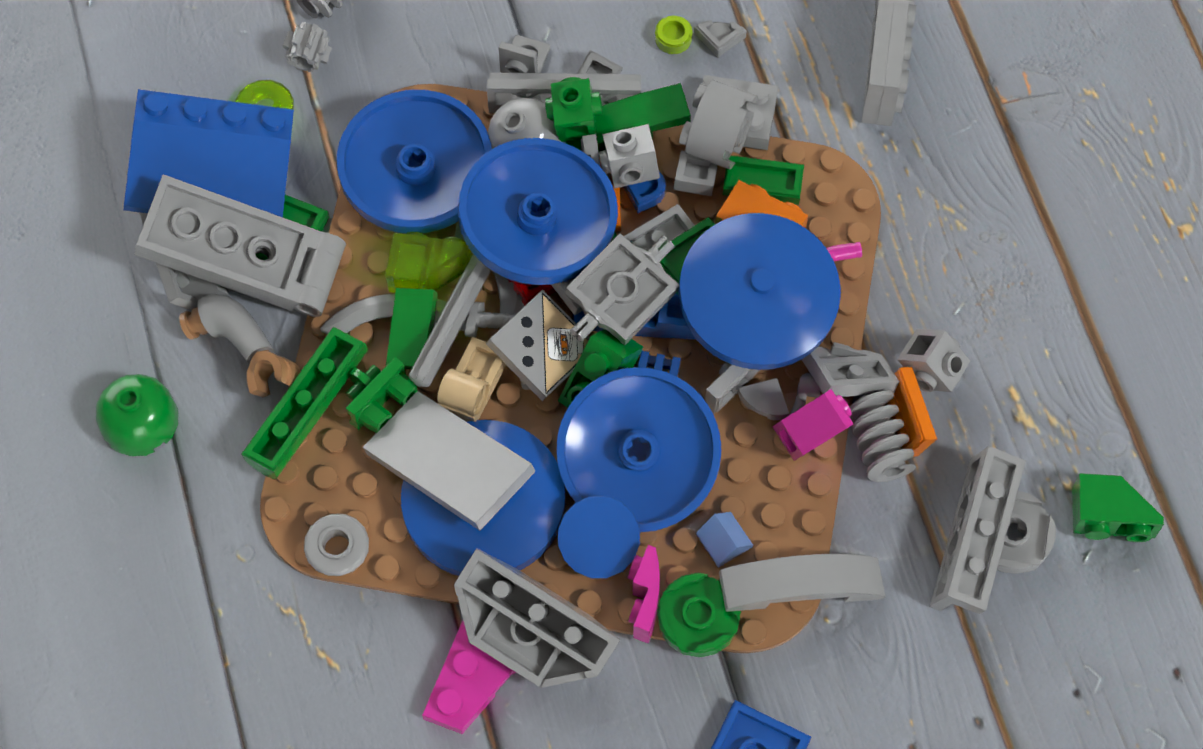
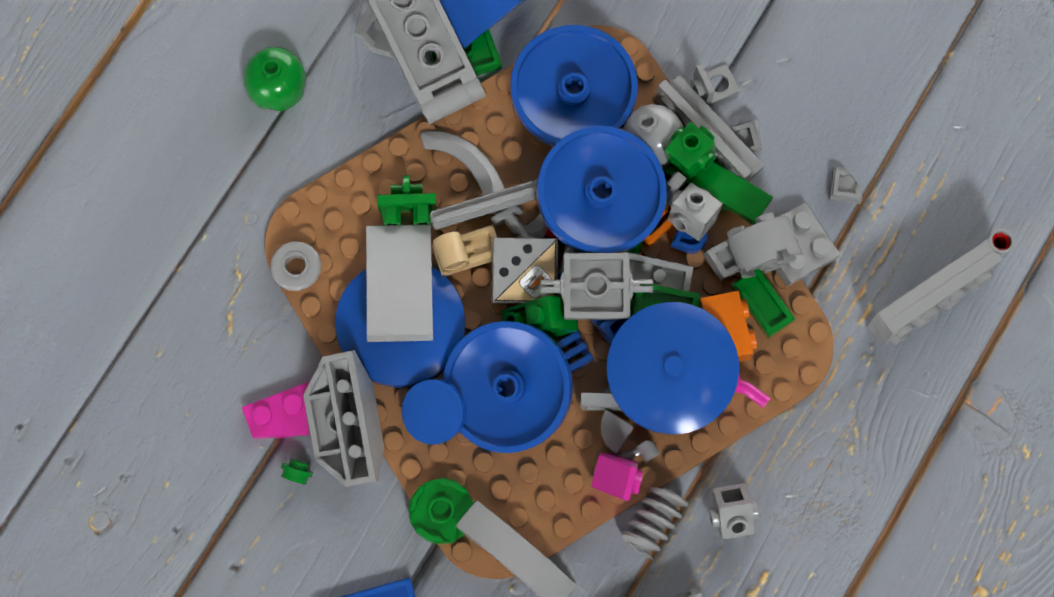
camera: 45 degrees right, 10 degrees up
piece [179,294,301,398] -> none
green brick [241,327,368,479] -> none
clear neon green slope [385,232,473,293] -> none
green tile [386,288,438,369] -> none
dark pink slope [628,545,660,644] -> none
lime tile [655,15,692,54] -> none
medium blue slope [696,512,753,568] -> none
light grey wing [801,342,900,397] -> none
orange tile [887,367,937,457] -> none
none -> green plate [281,458,313,484]

